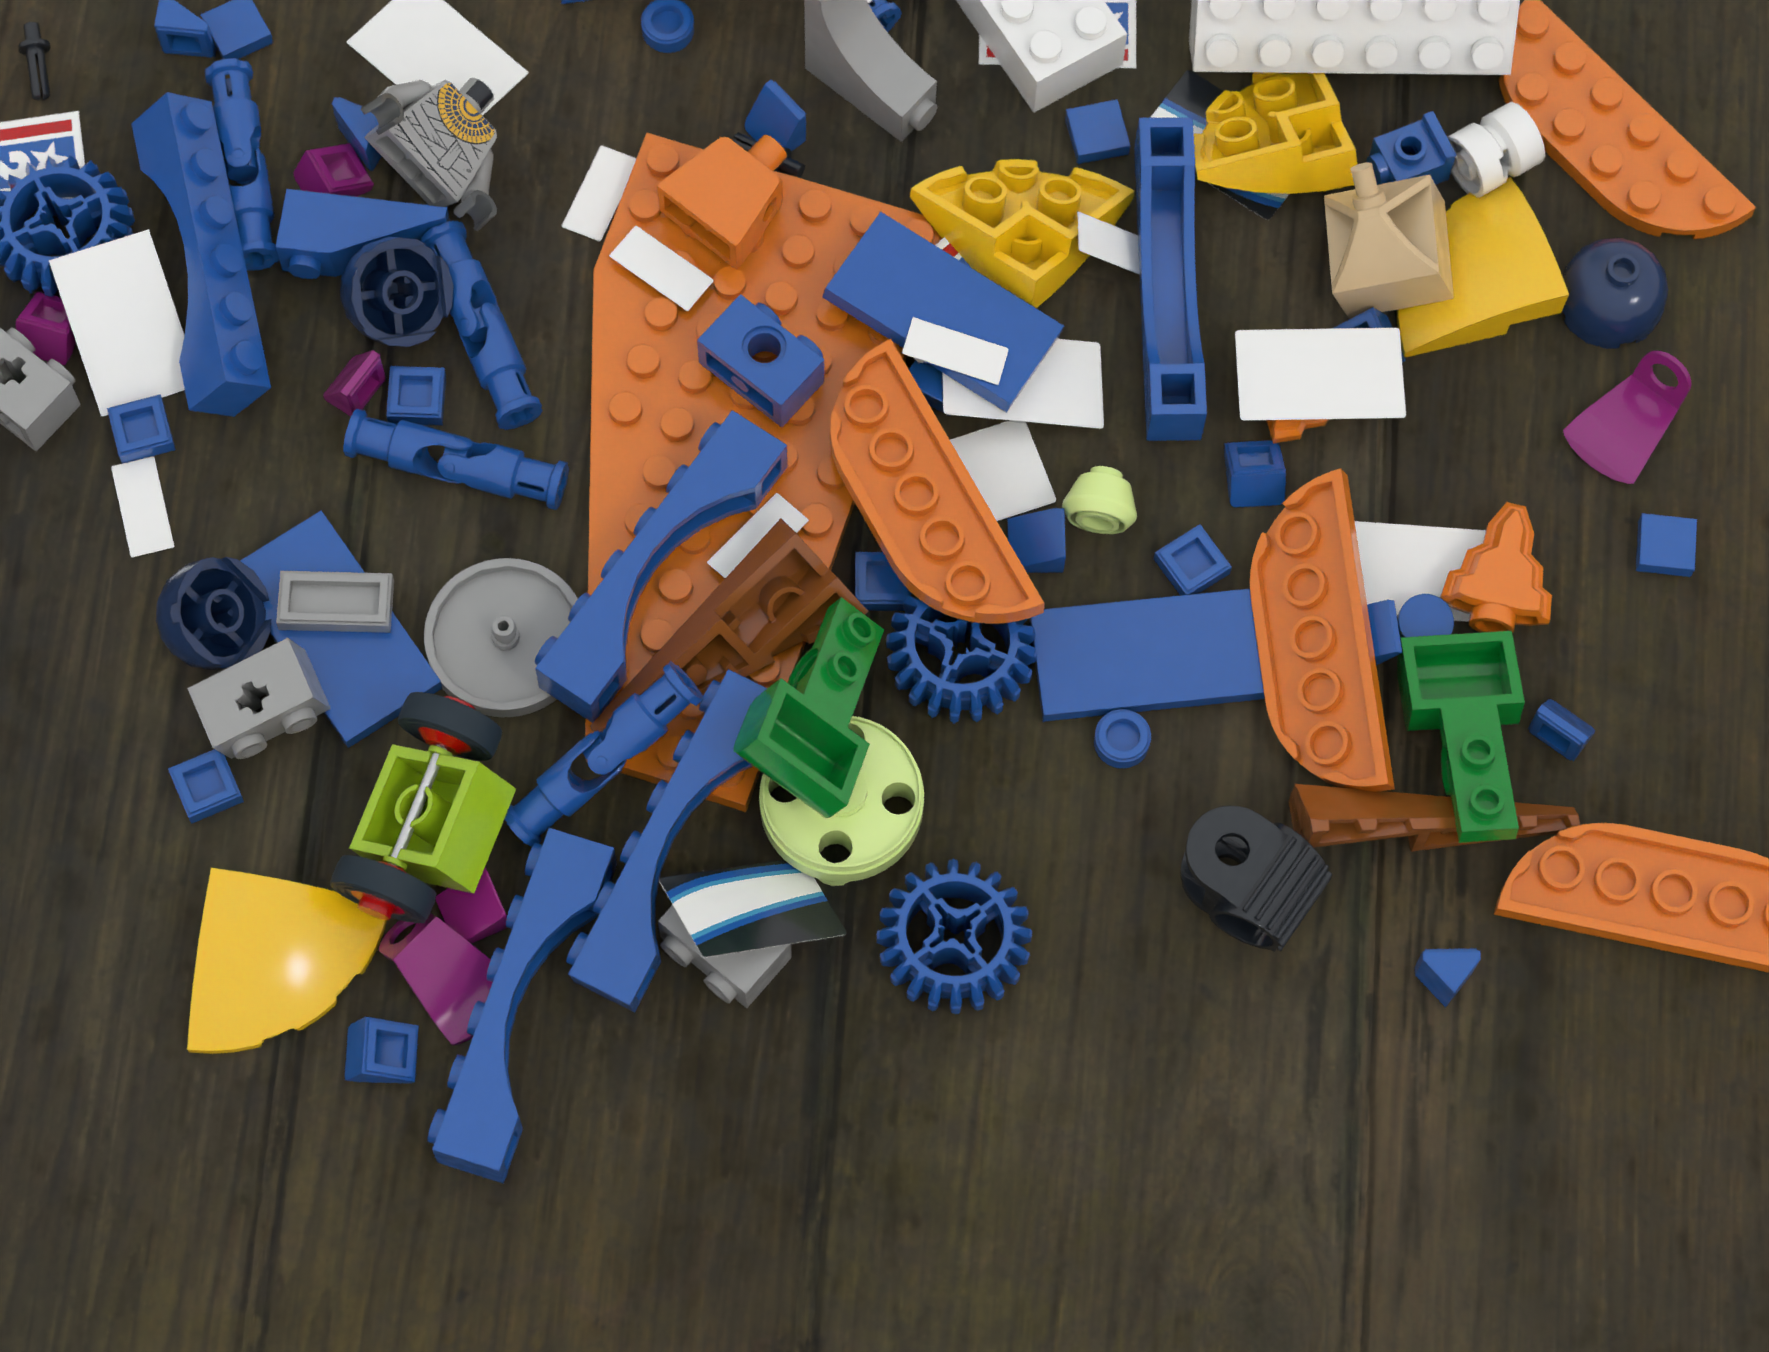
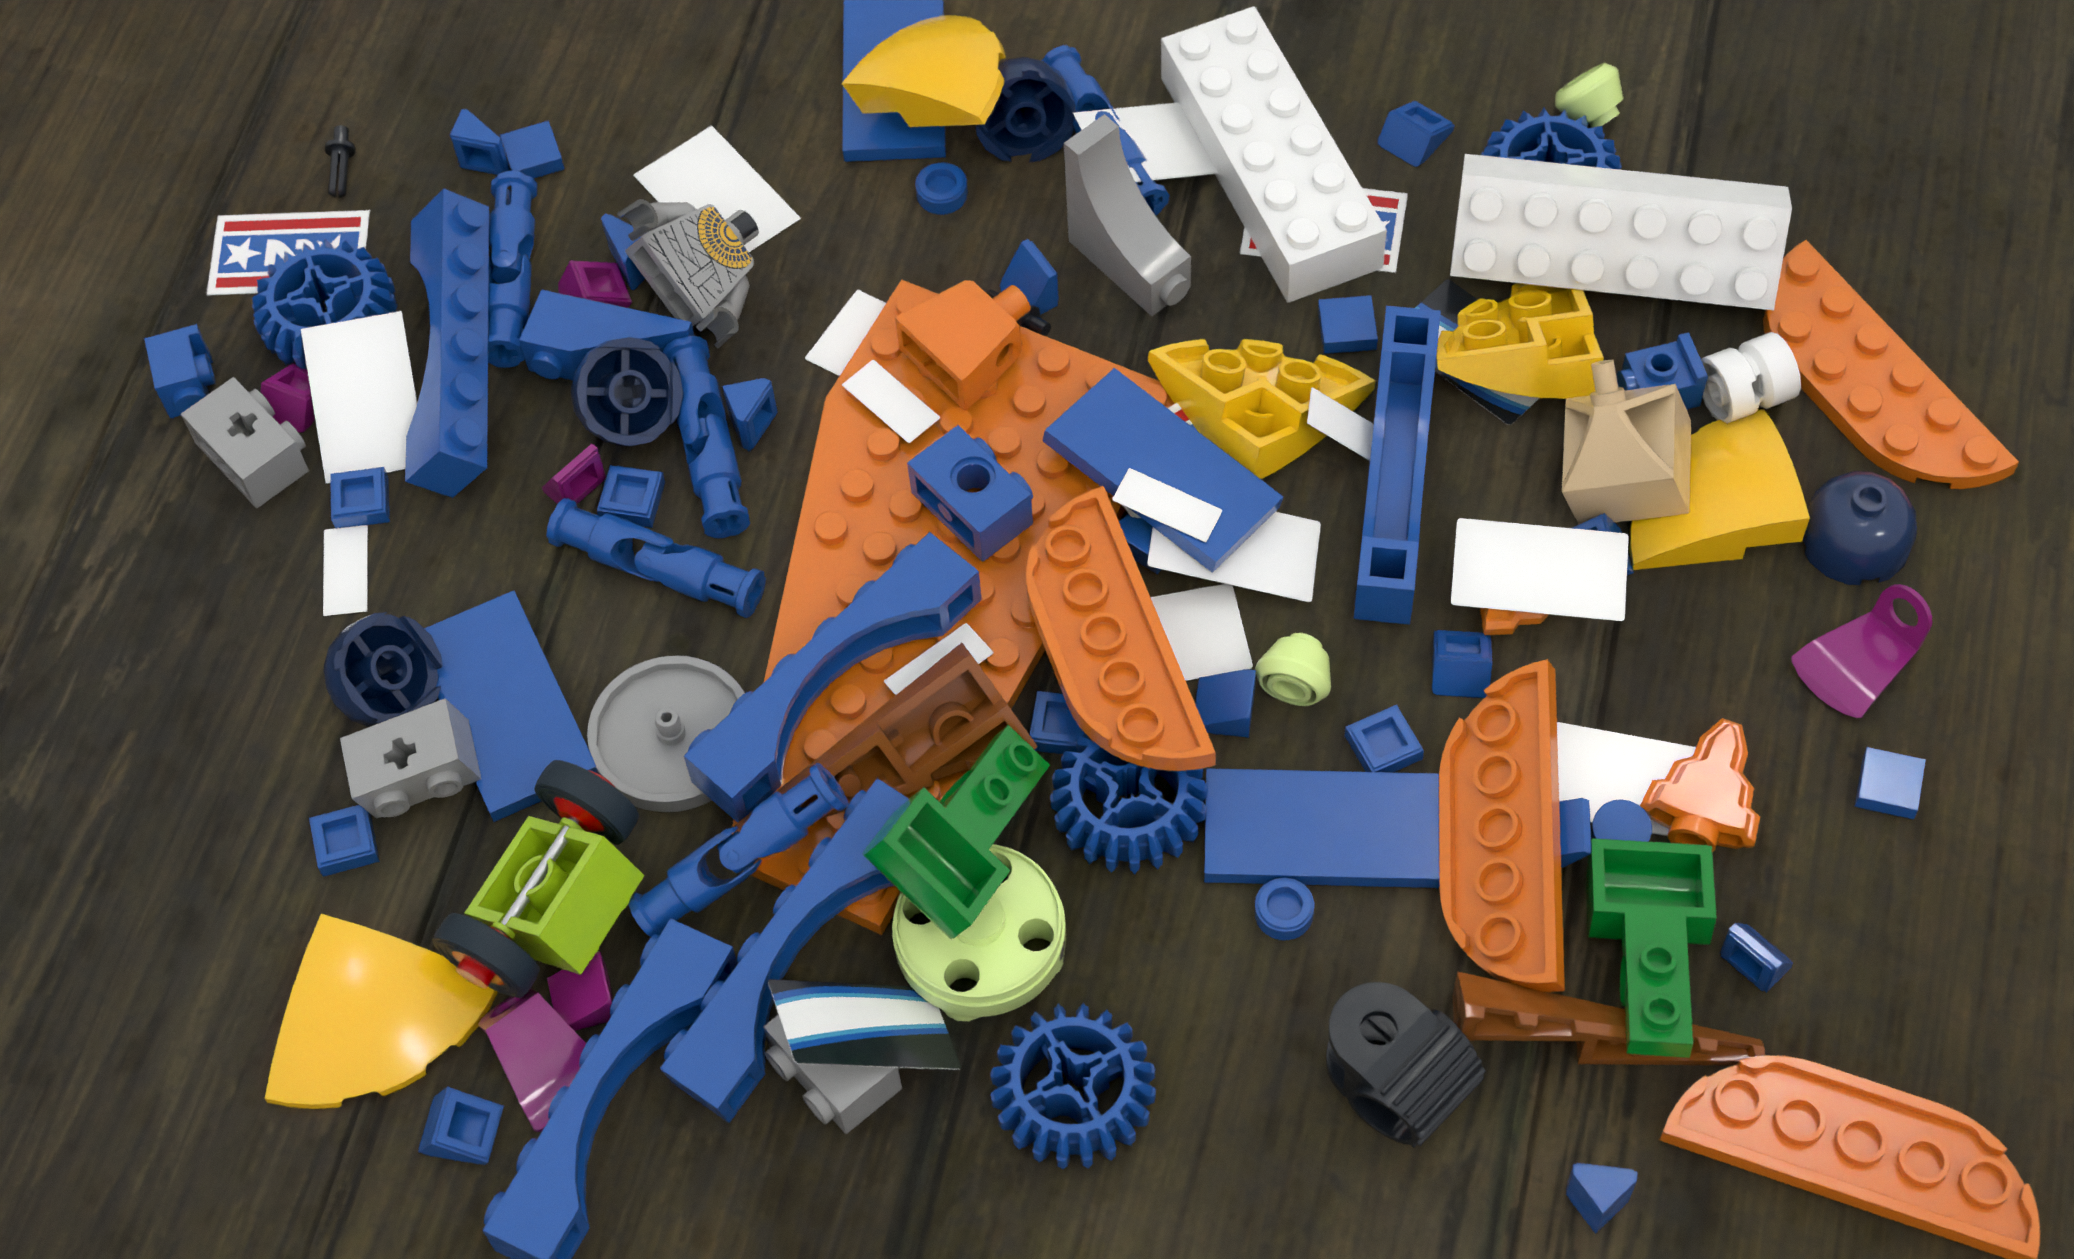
camera: 15 degrees right, 10 degrees down
light grey tile [276,571,394,633] -> none
none -> blue slope [722,378,778,451]

